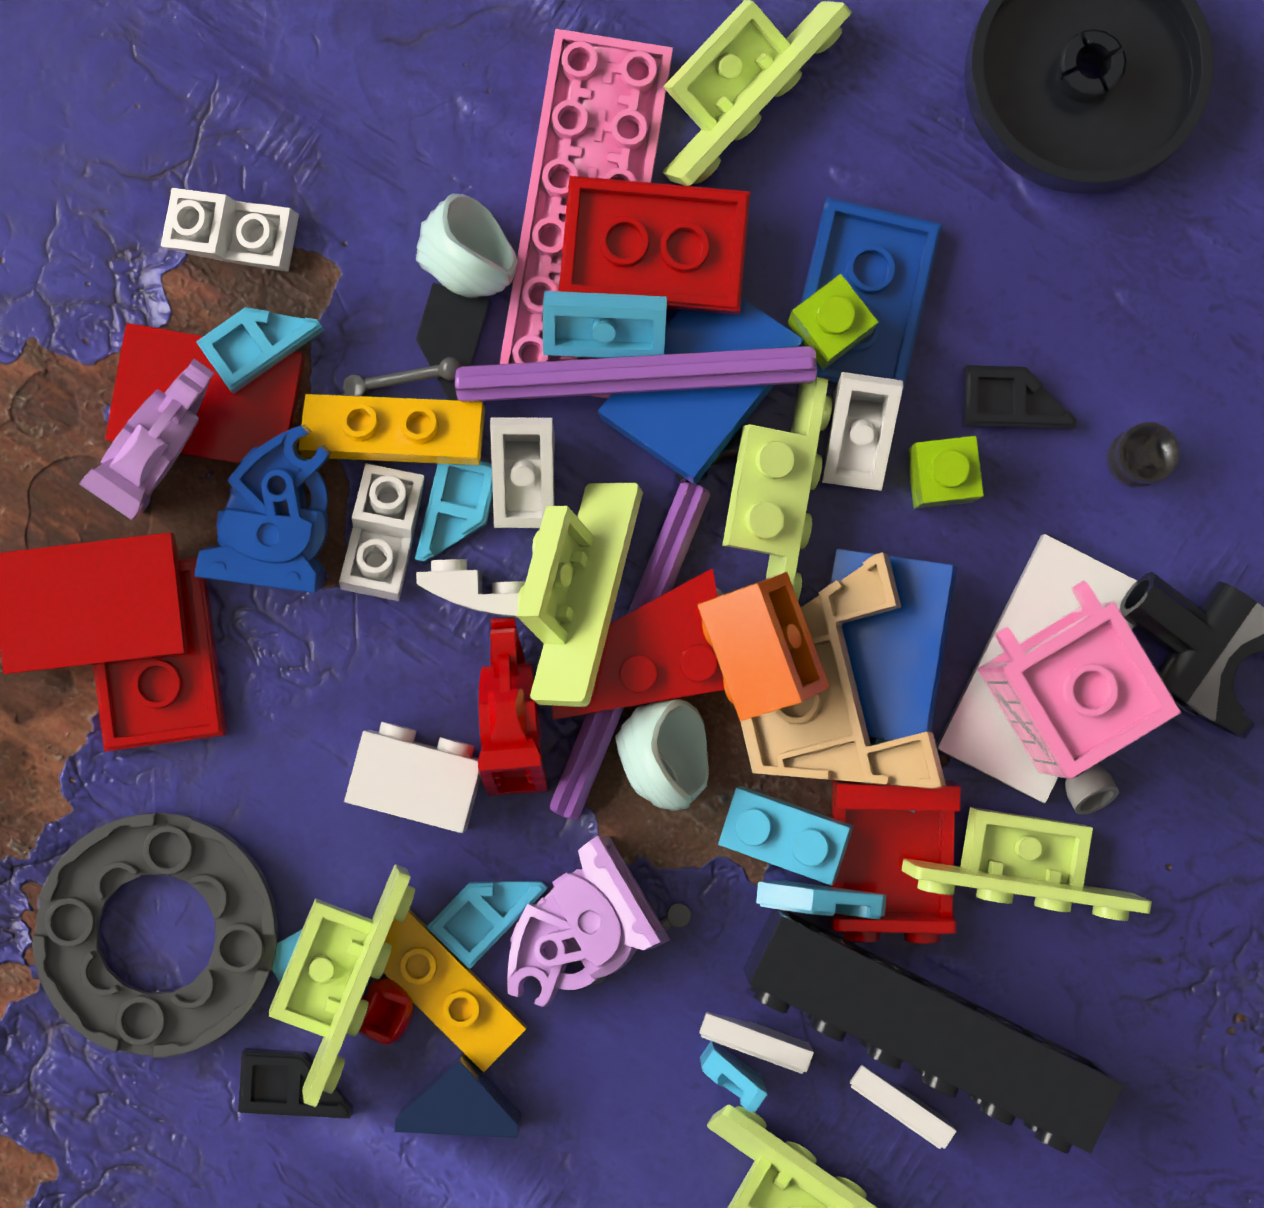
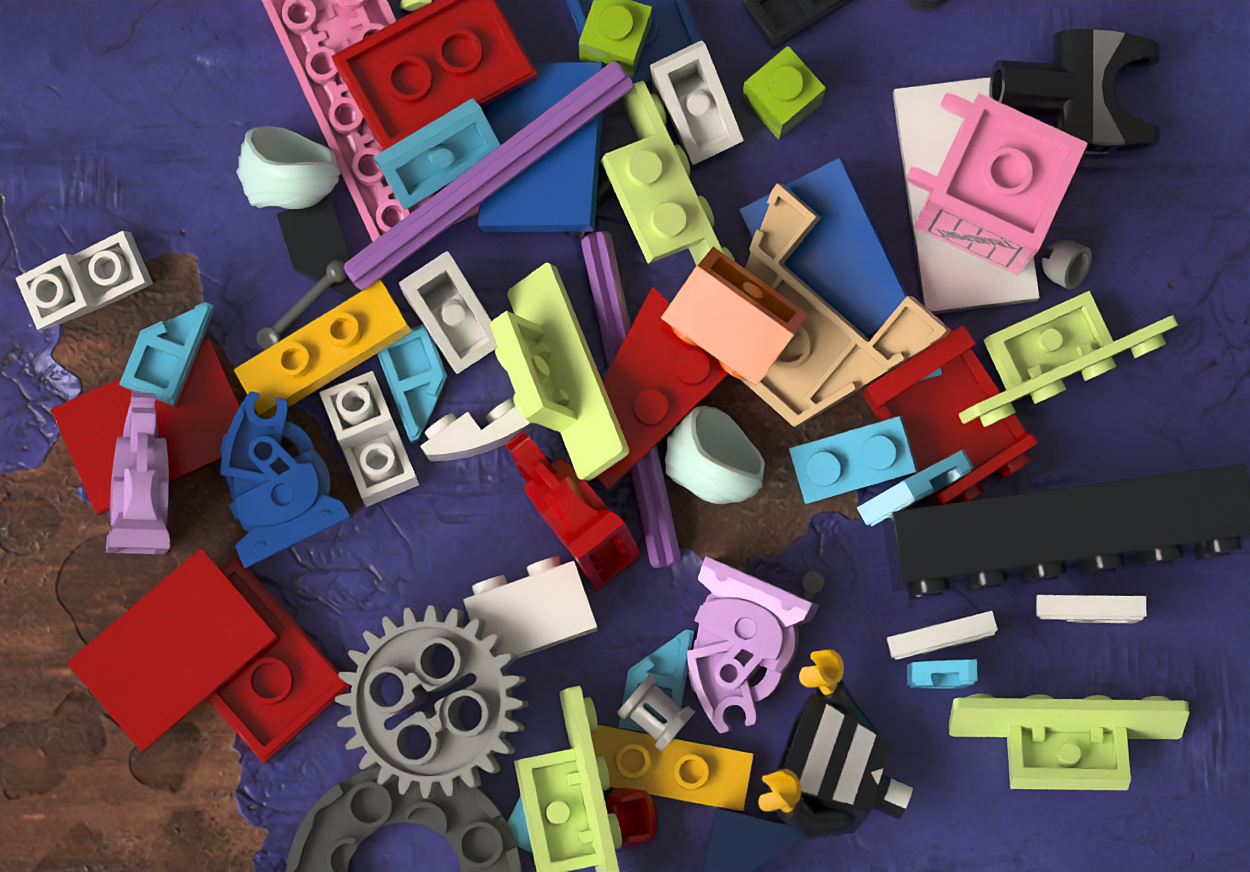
camera: 40 degrees left, 5 degrees down
none -> light grey gear [335,605,528,798]
none -> light grey bush [617,673,696,752]
none -> torso [759,649,913,839]

